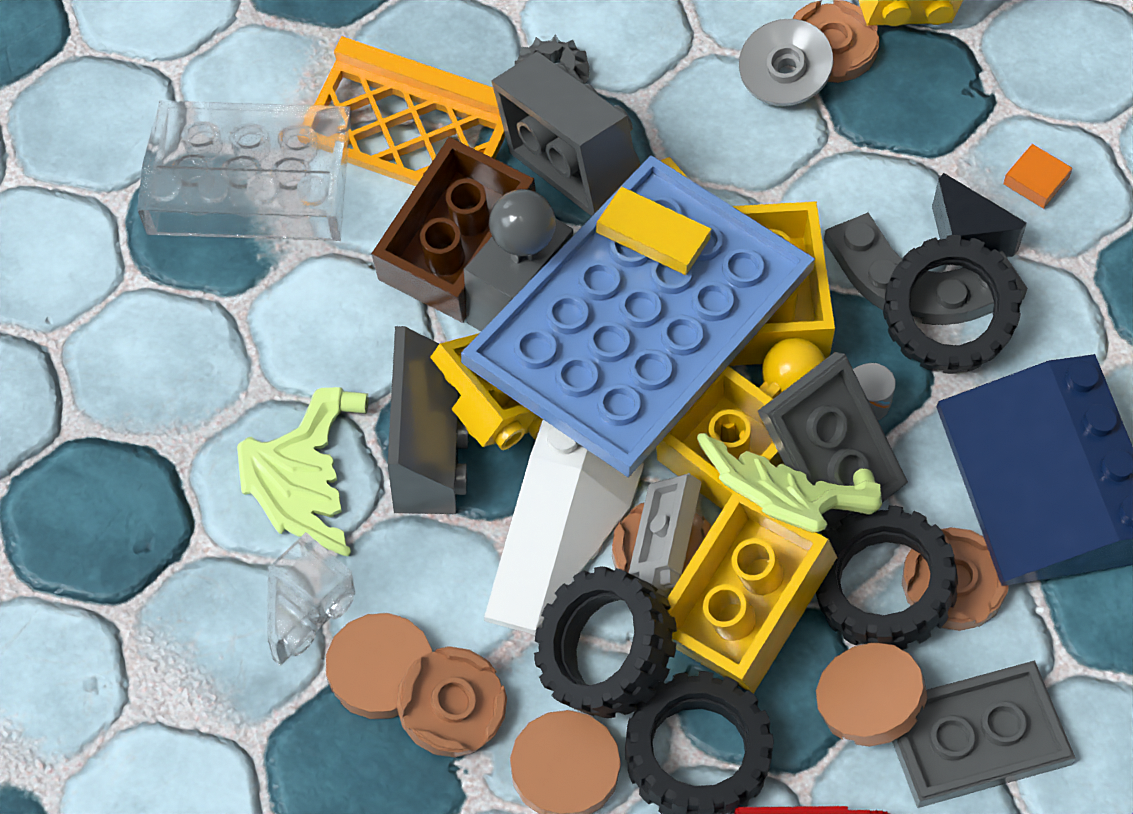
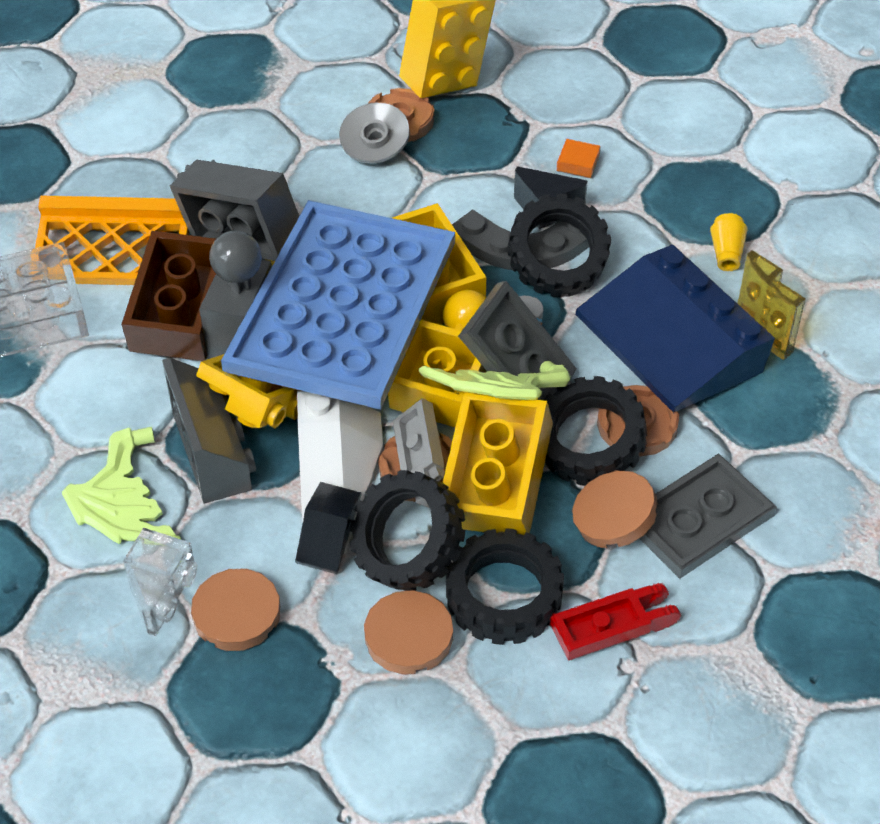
camera: 20 degrees left, 10 degrees down
nougat tile [396,646,507,758] -> none
yellow tile [596,186,711,275] -> none
none -> black slope [295,482,362,574]

